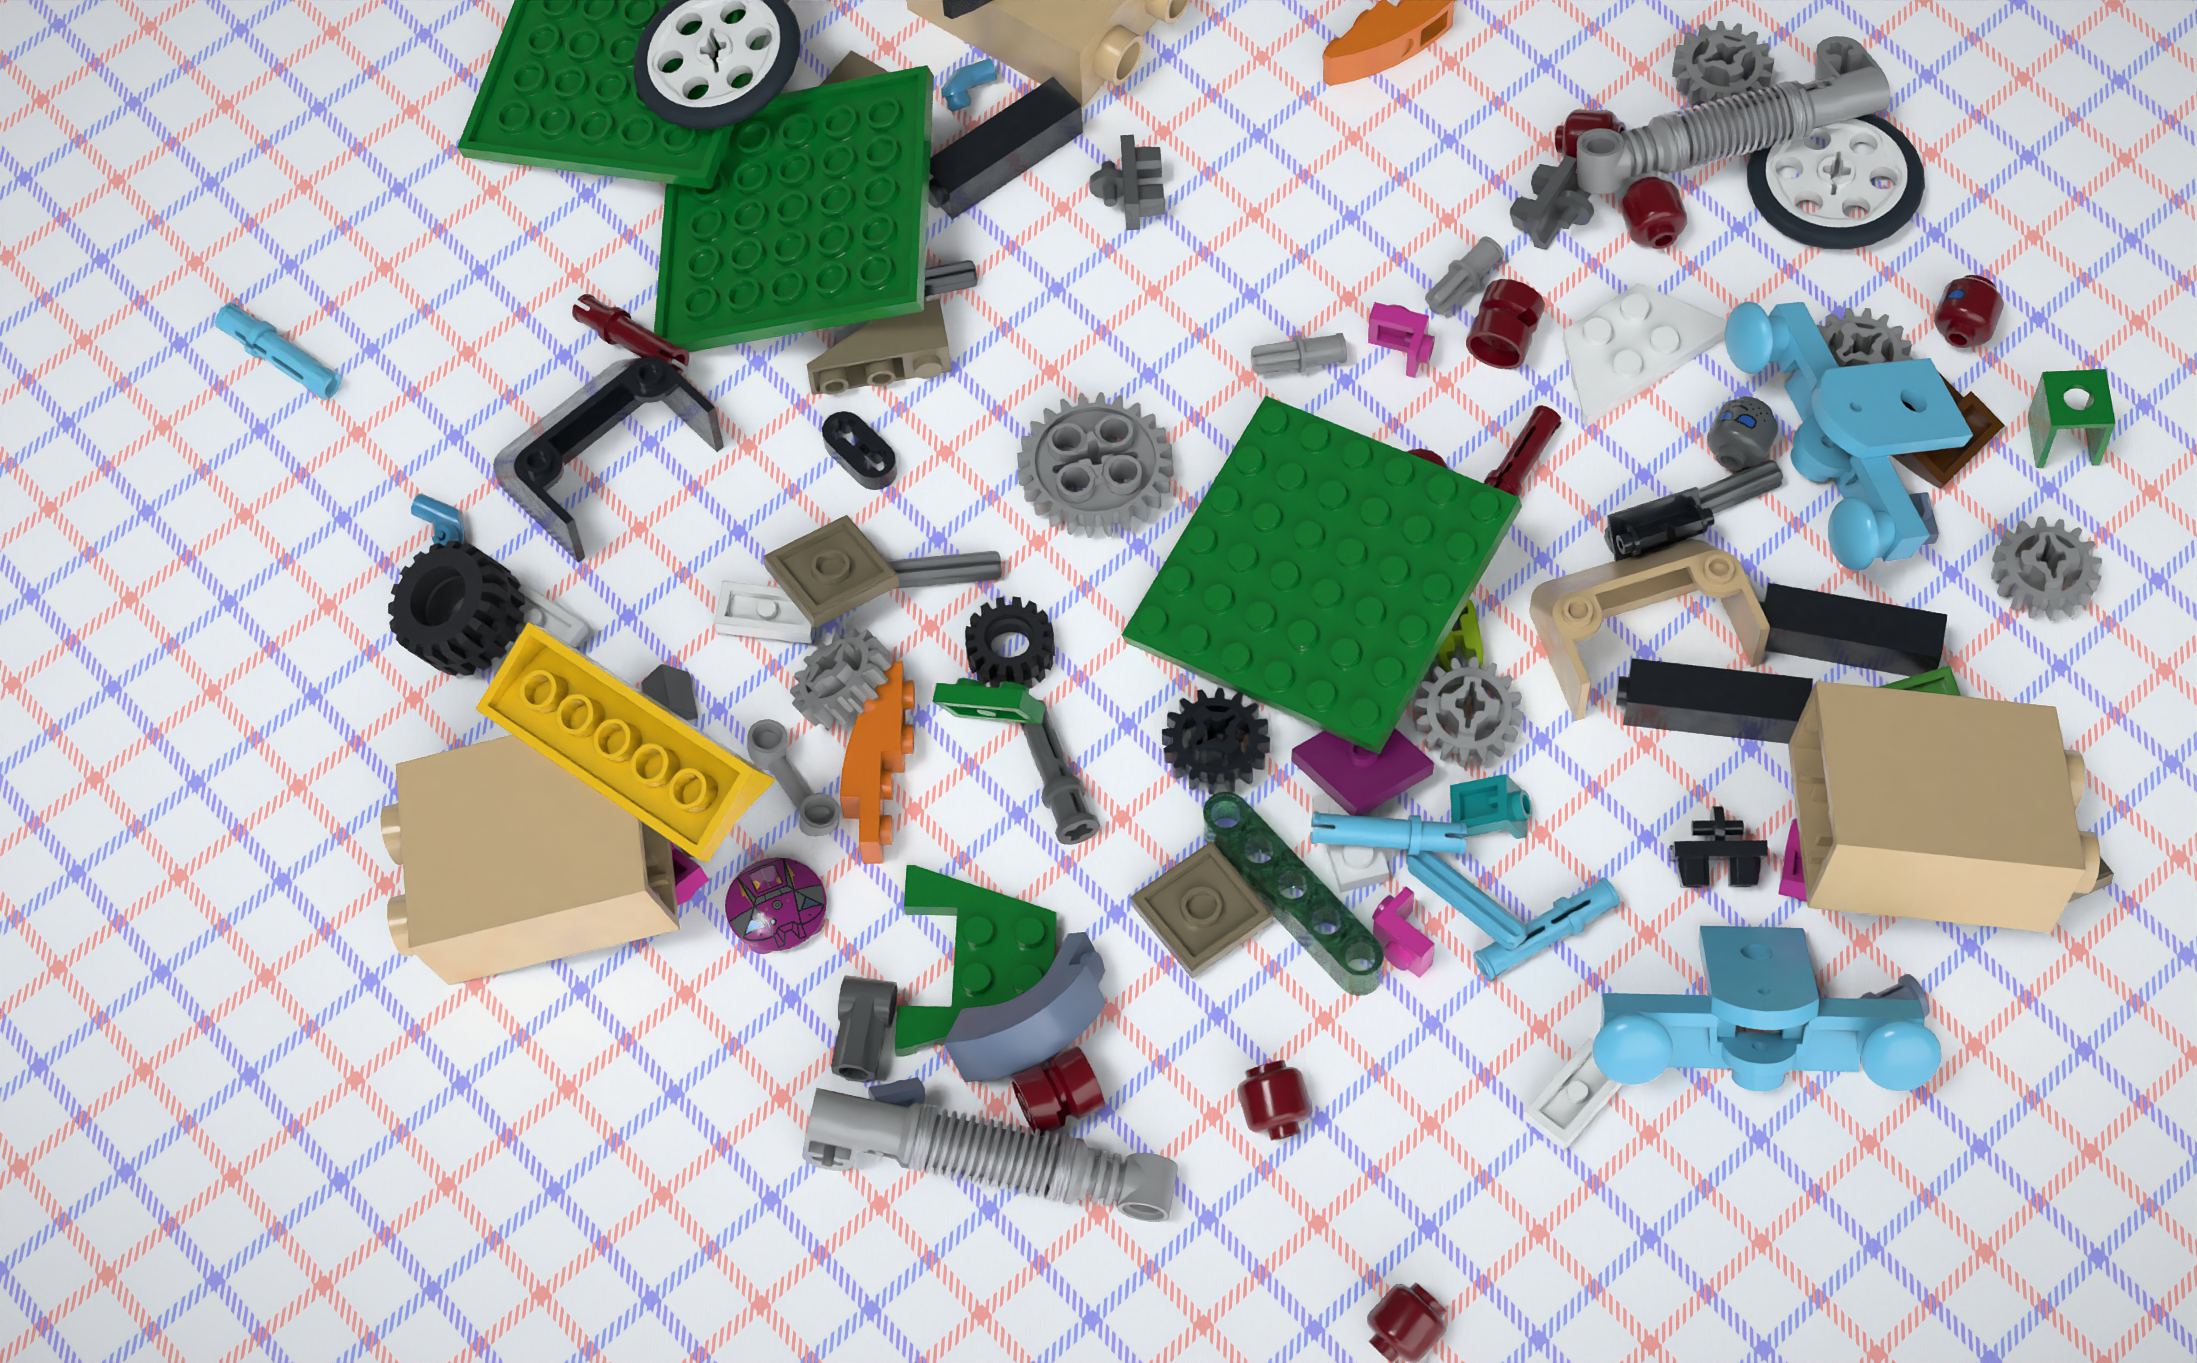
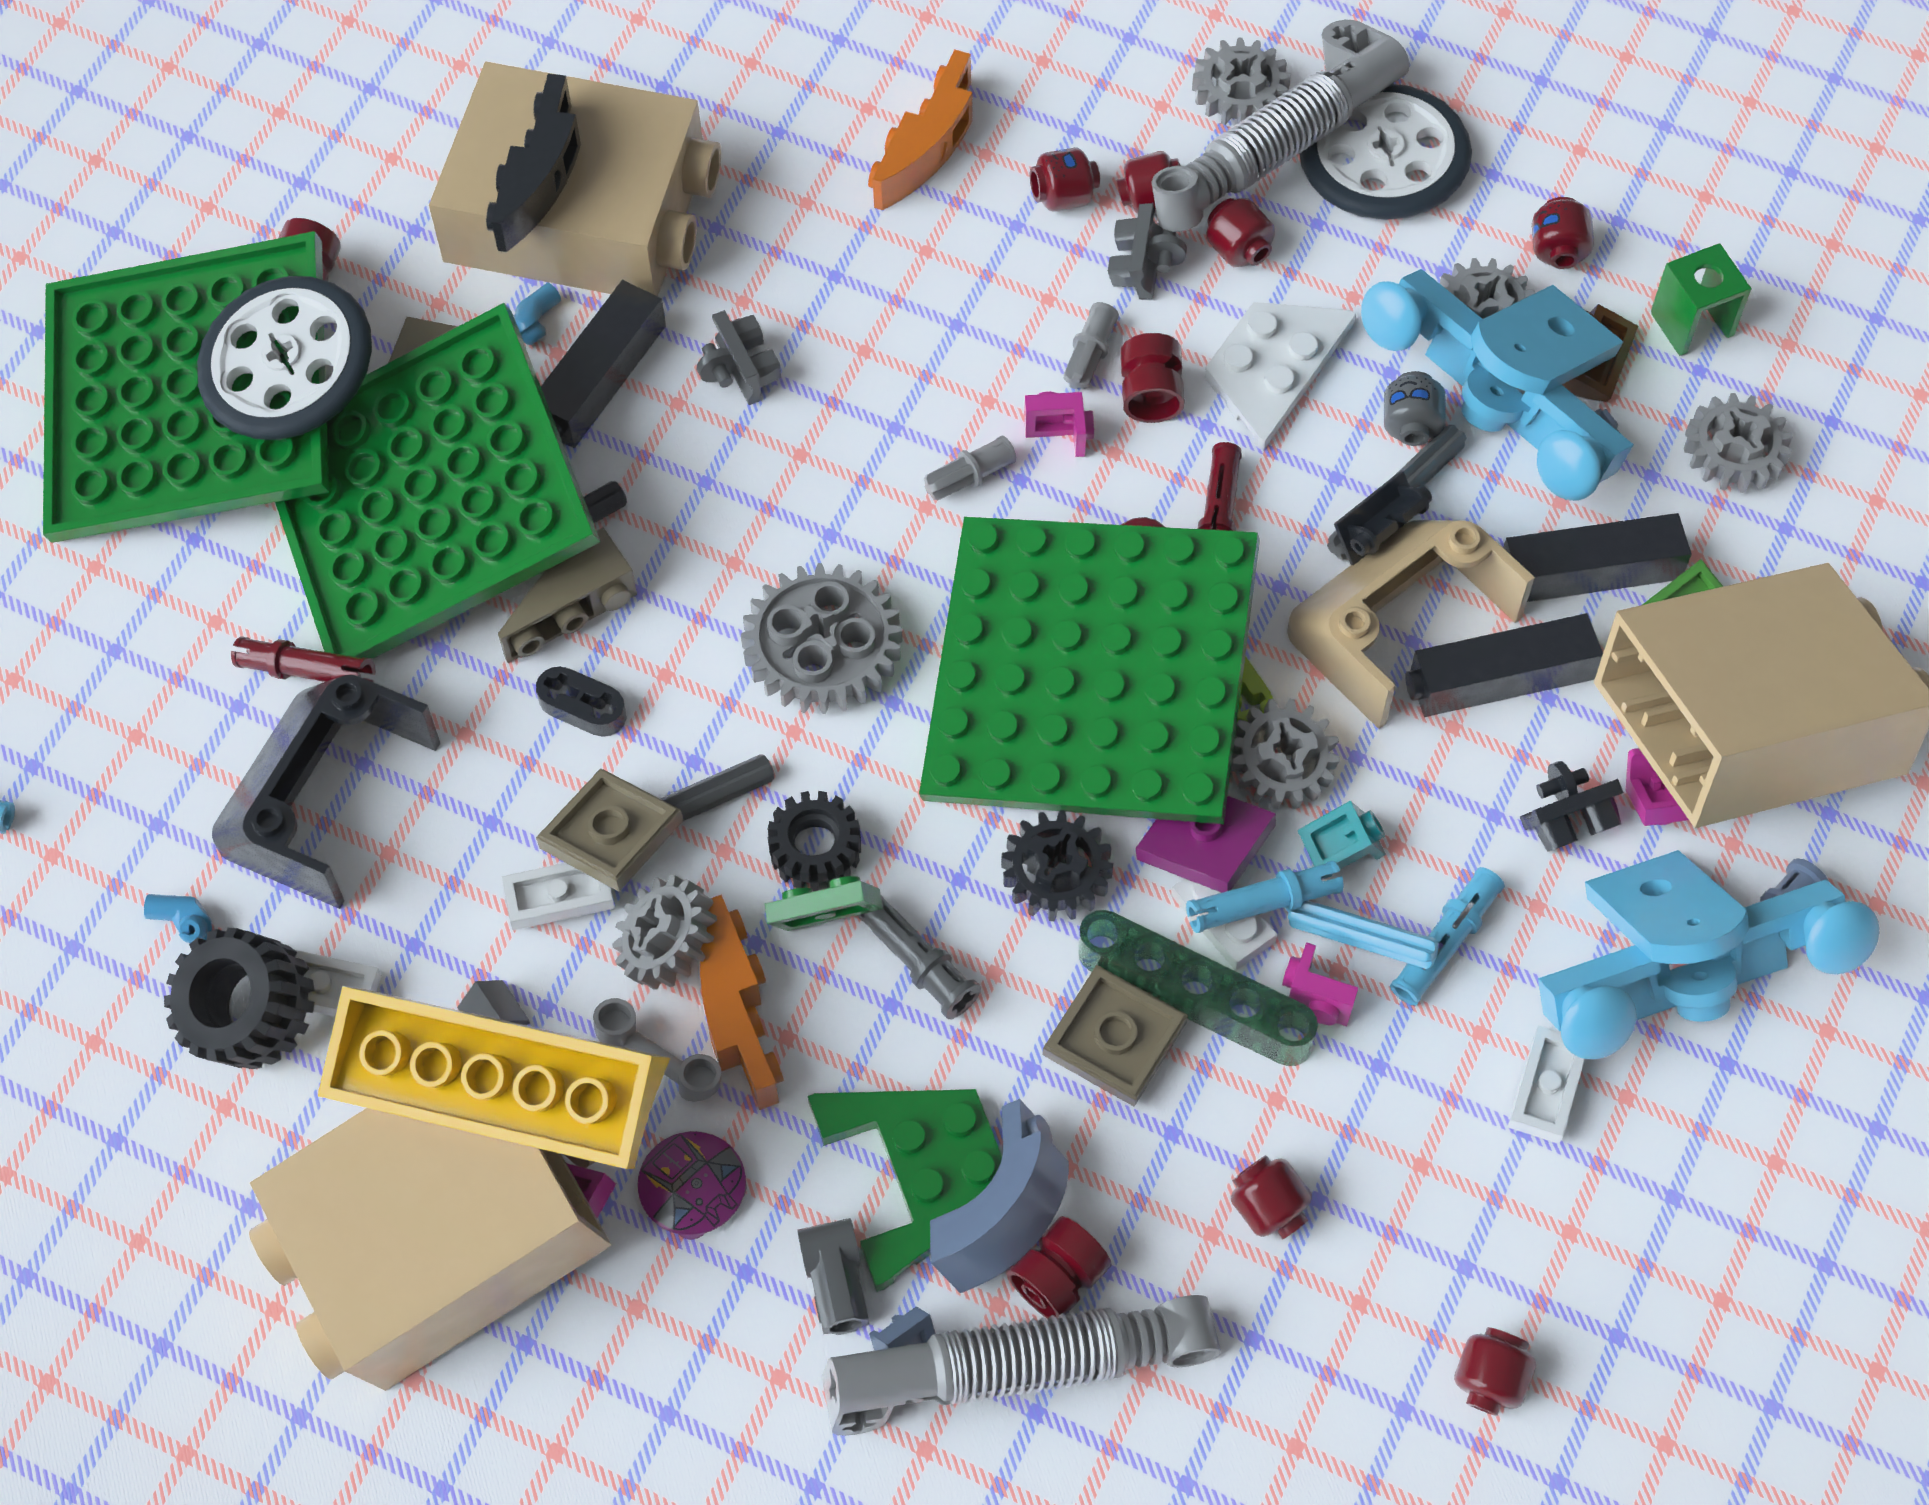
camera: 25 degrees left, 0 degrees up
none -> dark red head [1029,147,1100,212]

